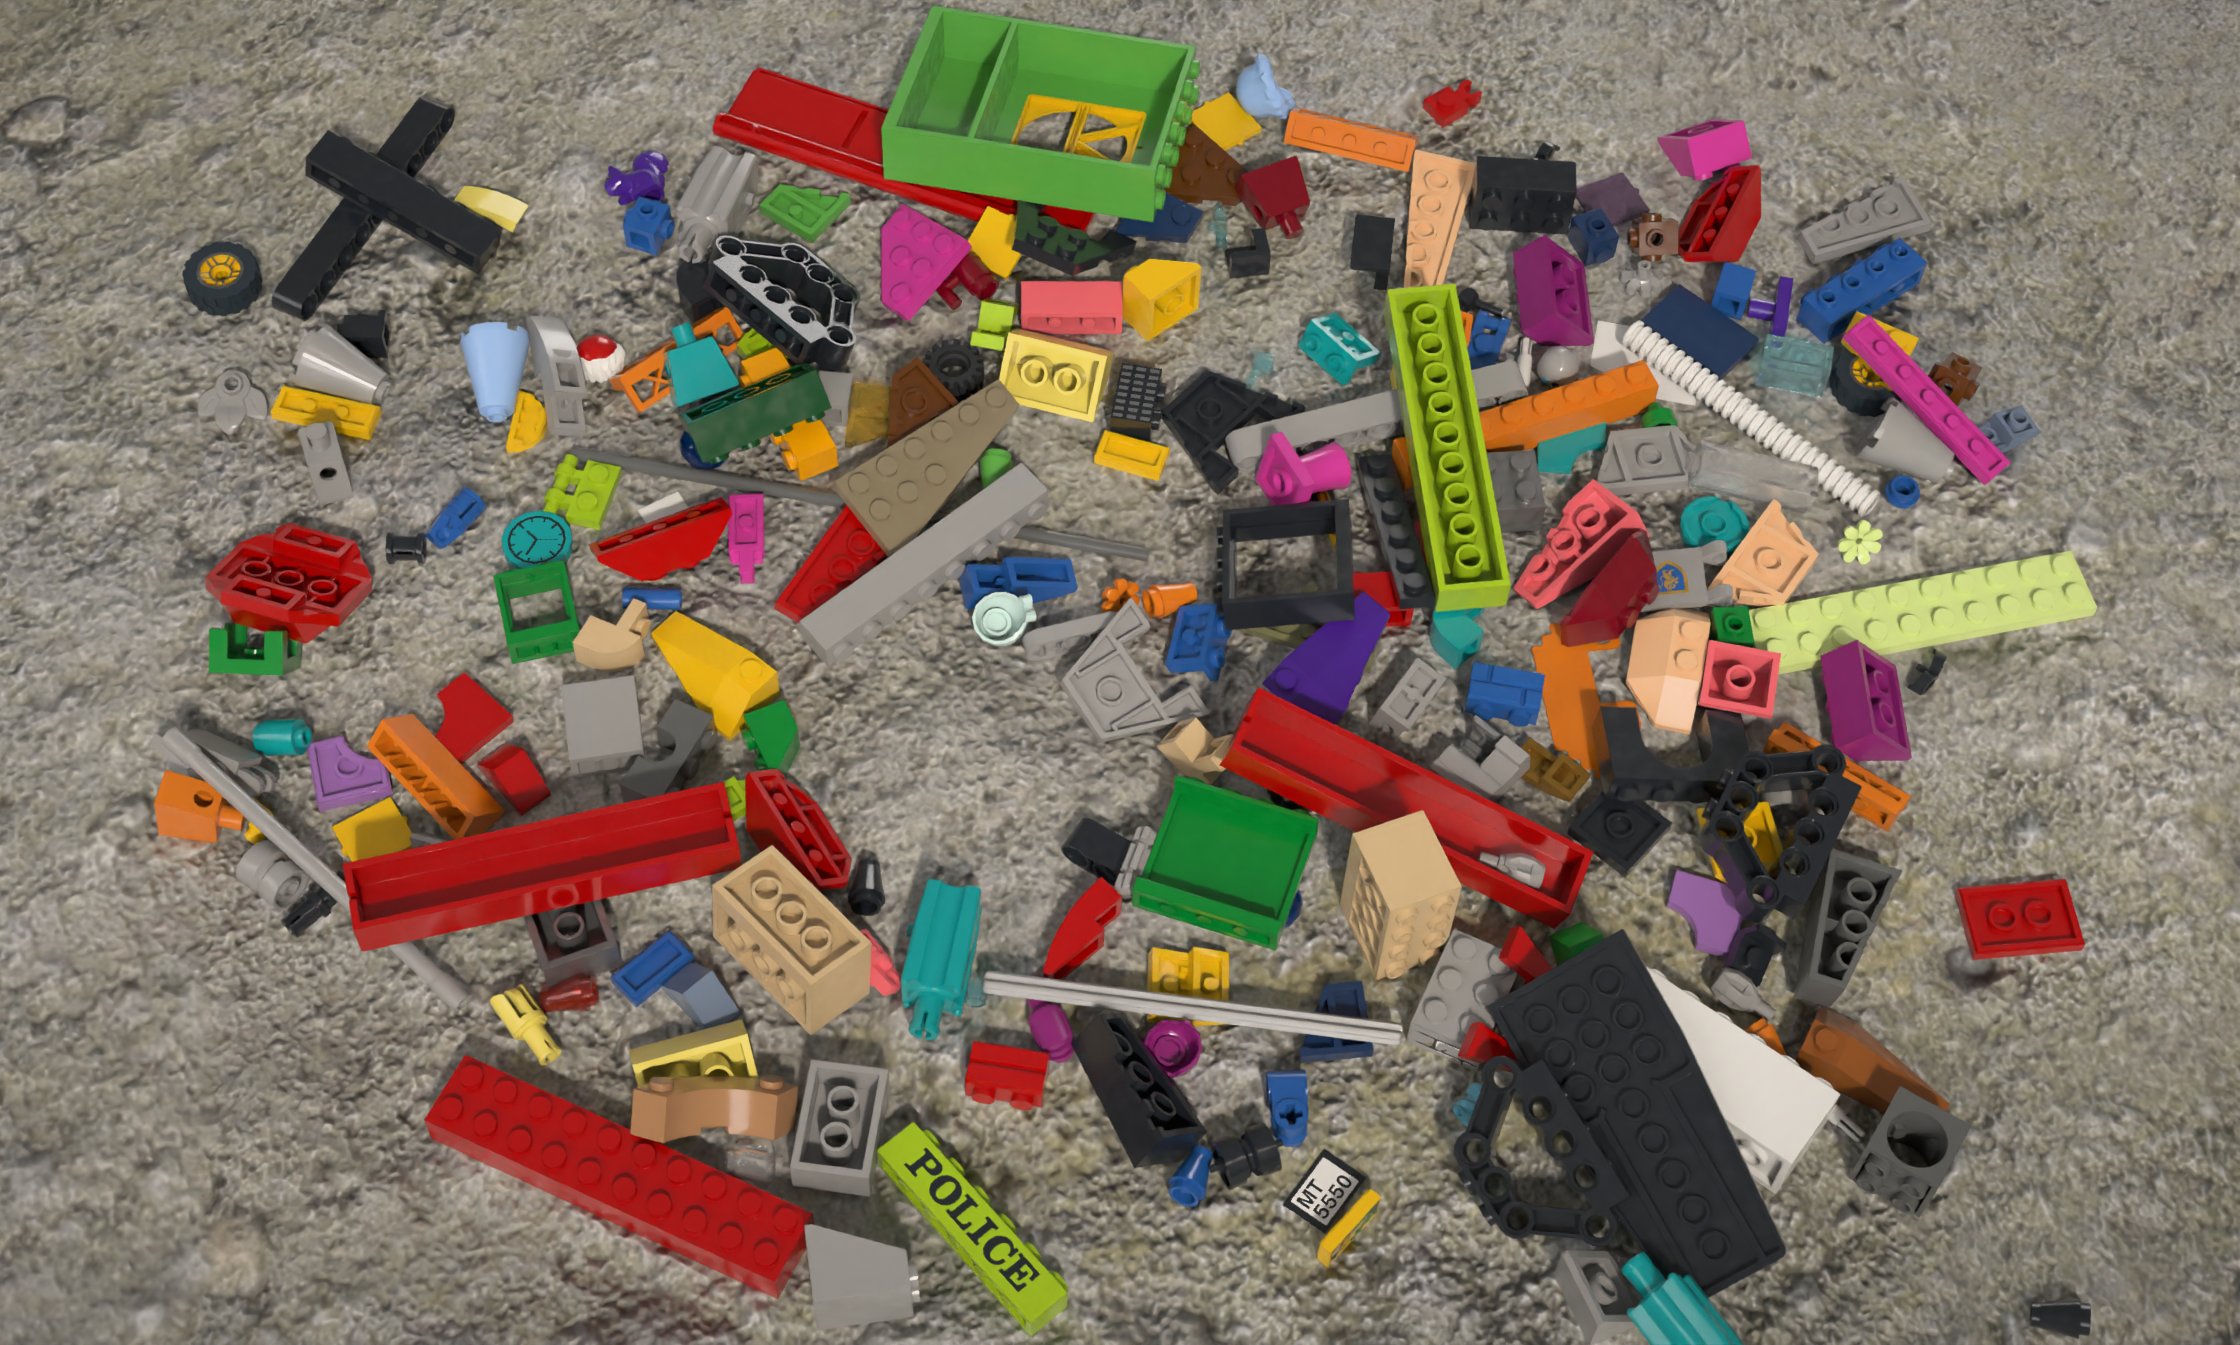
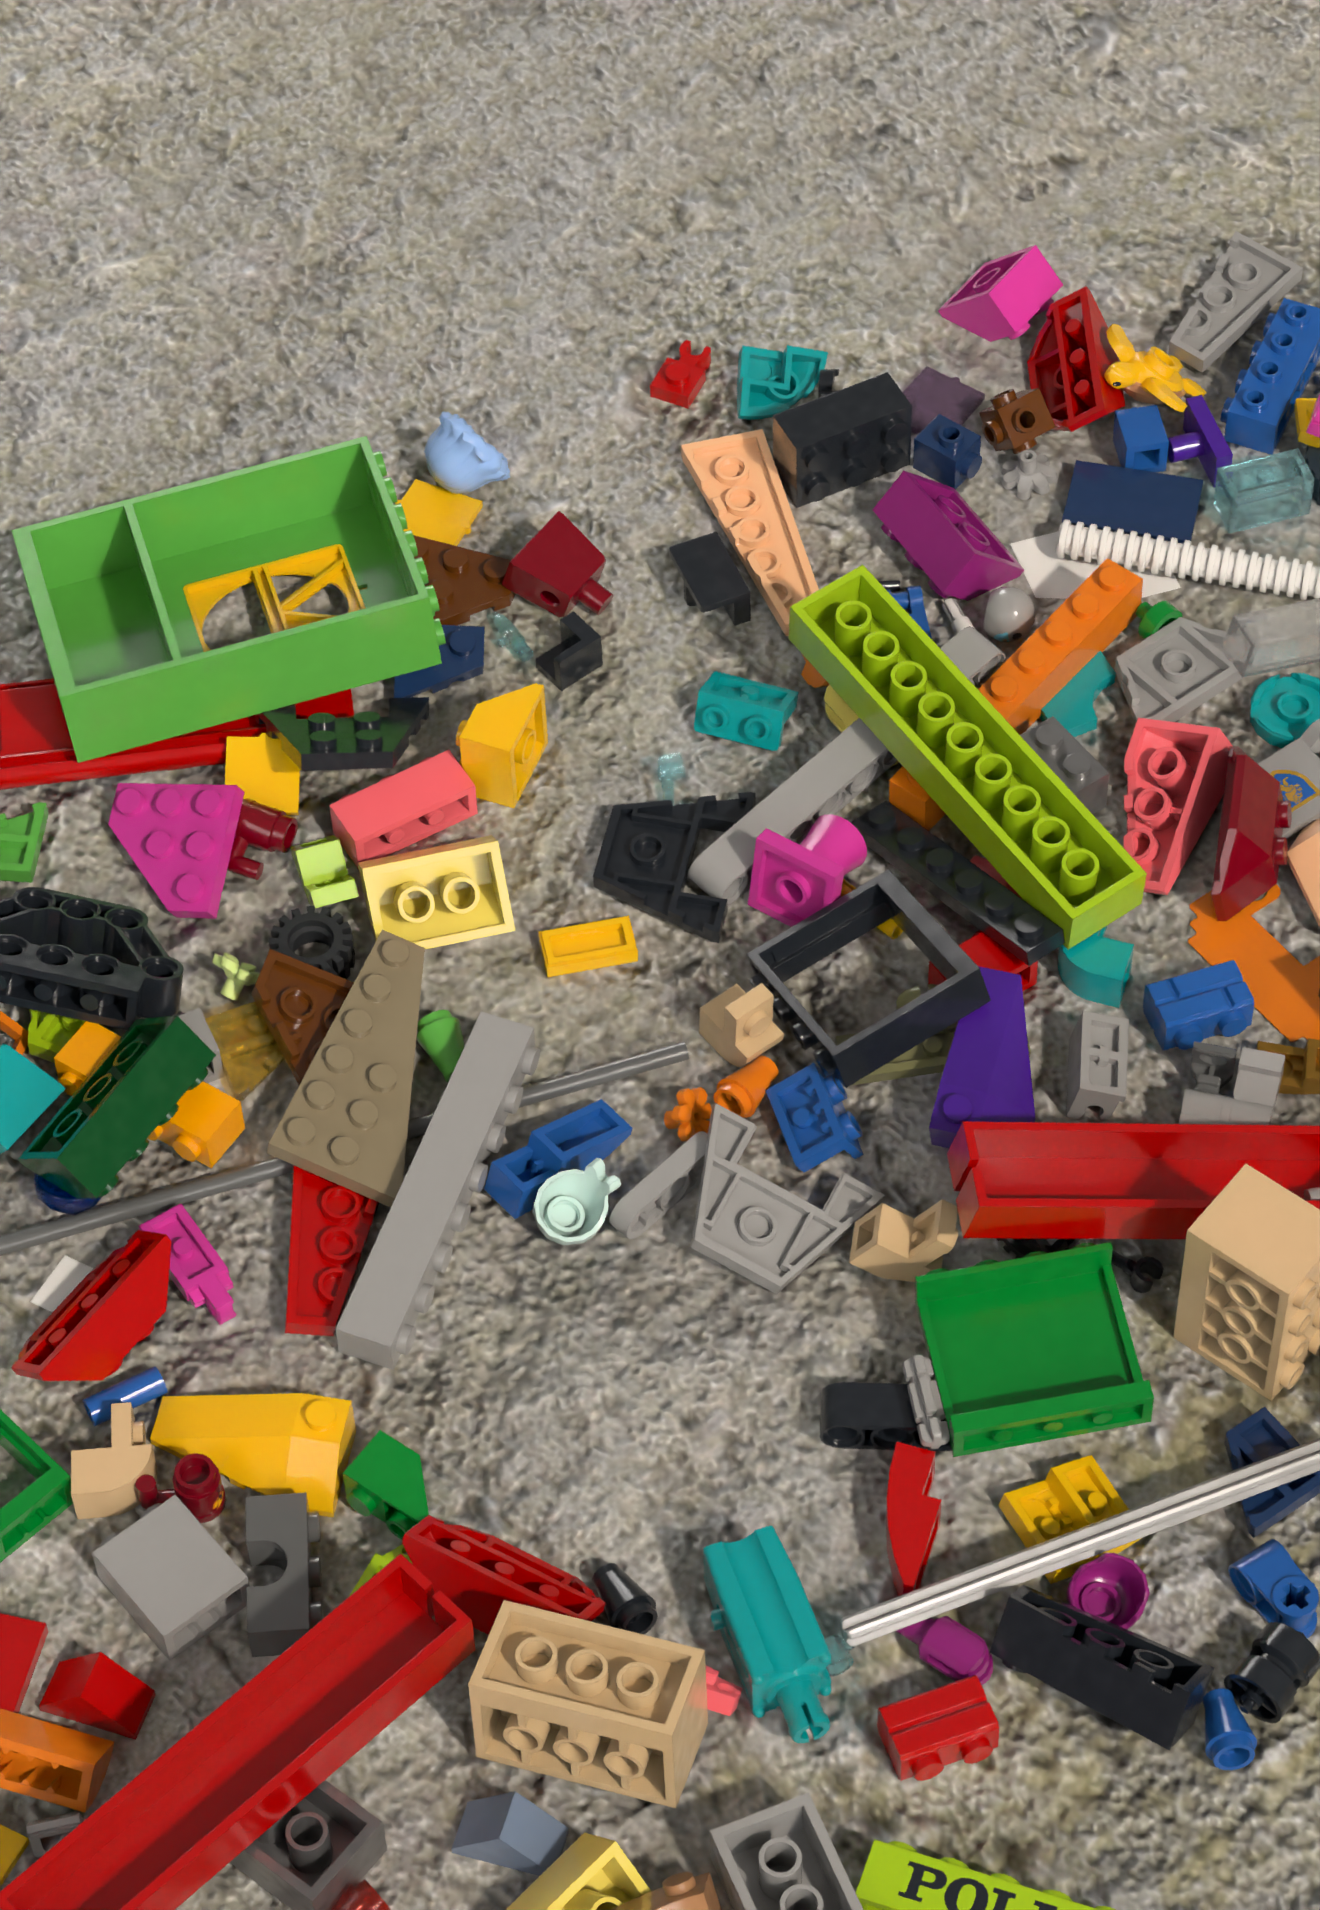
camera: 25 degrees left, 5 degrees down
blue tile [610,930,695,1008] -> none
black brick [1110,363,1167,442] -> none
orange fence [1283,107,1420,172] -> none
none -> dark red piece [136,1453,226,1523]
none -> yellowish green plant [212,952,260,1001]
none -> tan brick [699,983,784,1067]
none -> teal brick [737,345,828,420]
none -> yellow animal [1104,324,1207,412]
none -> black hand [1111,1250,1164,1293]

